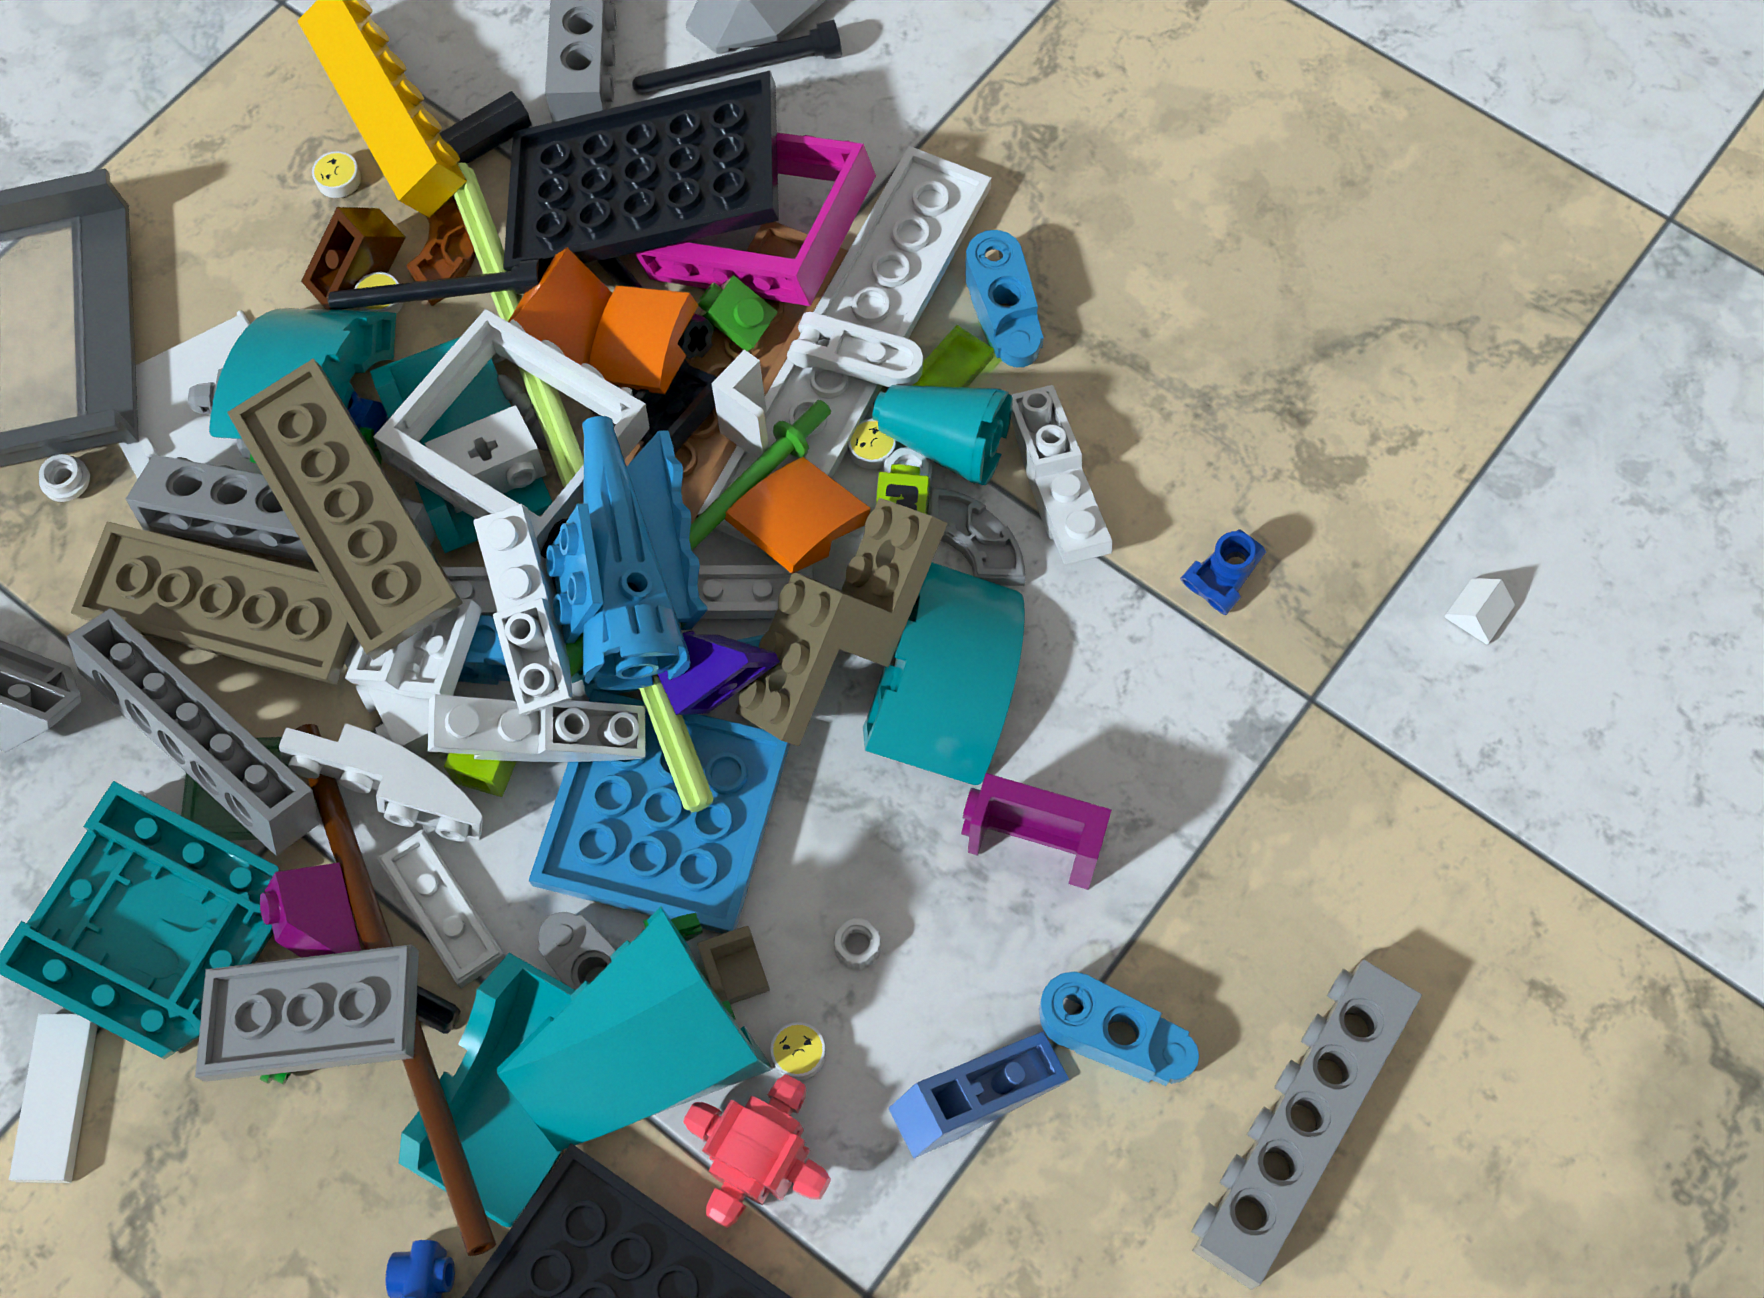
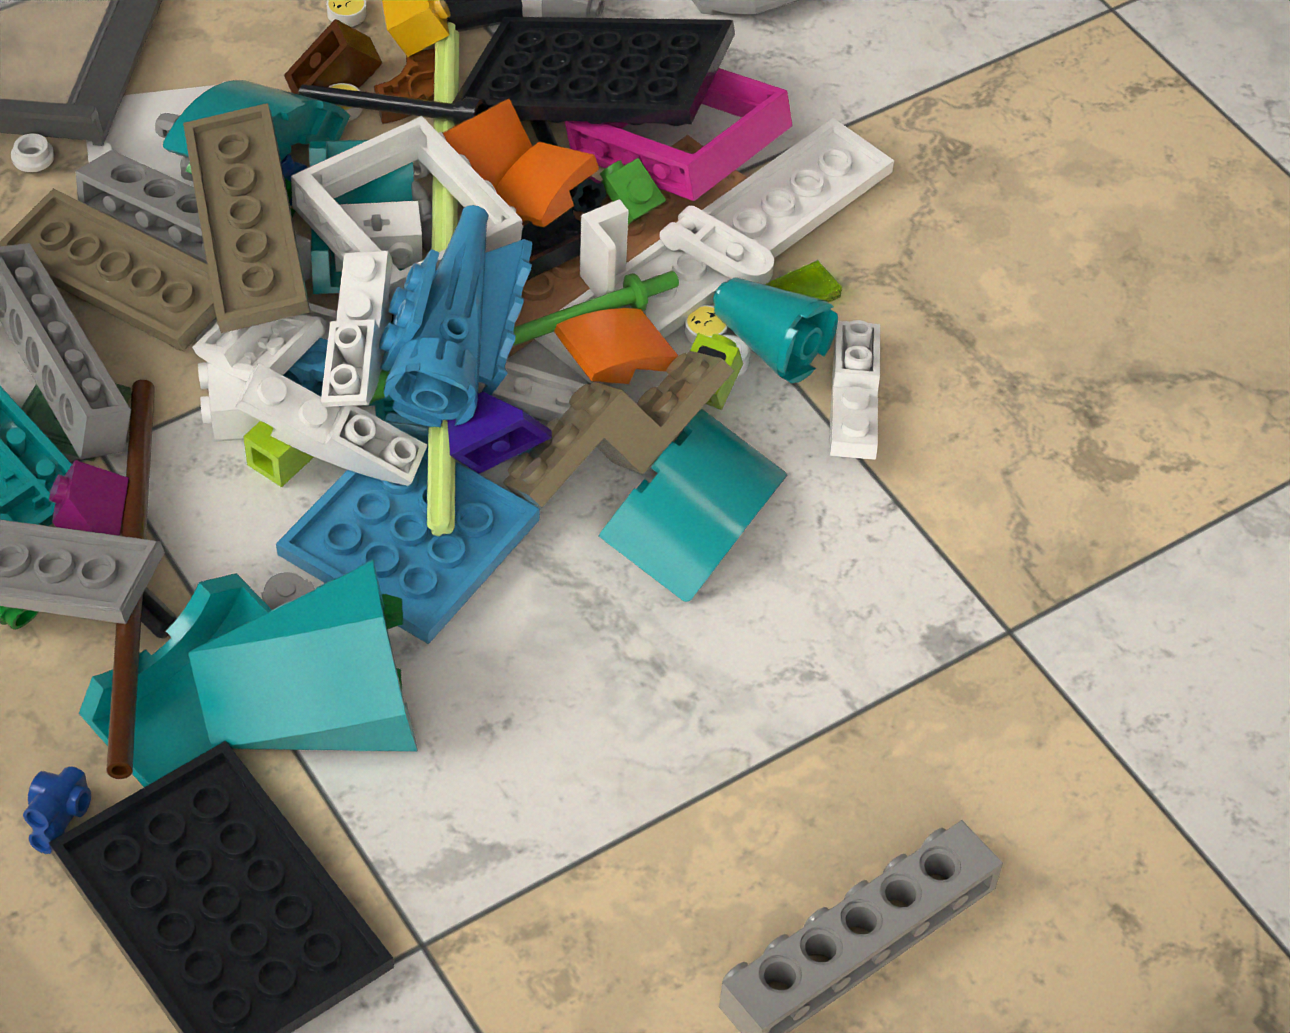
camera: 15 degrees right, 15 degrees down
white slope [279,723,483,841] -> none
white tile [377,829,506,988] -> none
black piece [632,20,842,94] -> none
coral piece [683,1074,831,1228] -> none
dark tan panel [697,926,770,1005] -> none
light yellow tile [771,1022,826,1080] -> none
white axle [833,918,881,970] -> none
medium blue slope [888,1031,1069,1158] -> none
light grey tile [928,487,1025,586] -> none
magenta panel [961,773,1112,890] -> none
dark azure piece [965,230,1044,368] -> none
dark azure piece [1039,971,1199,1086] -> none
blue plate [1180,529,1266,615] -> none
white slope [1445,578,1515,645] -> none

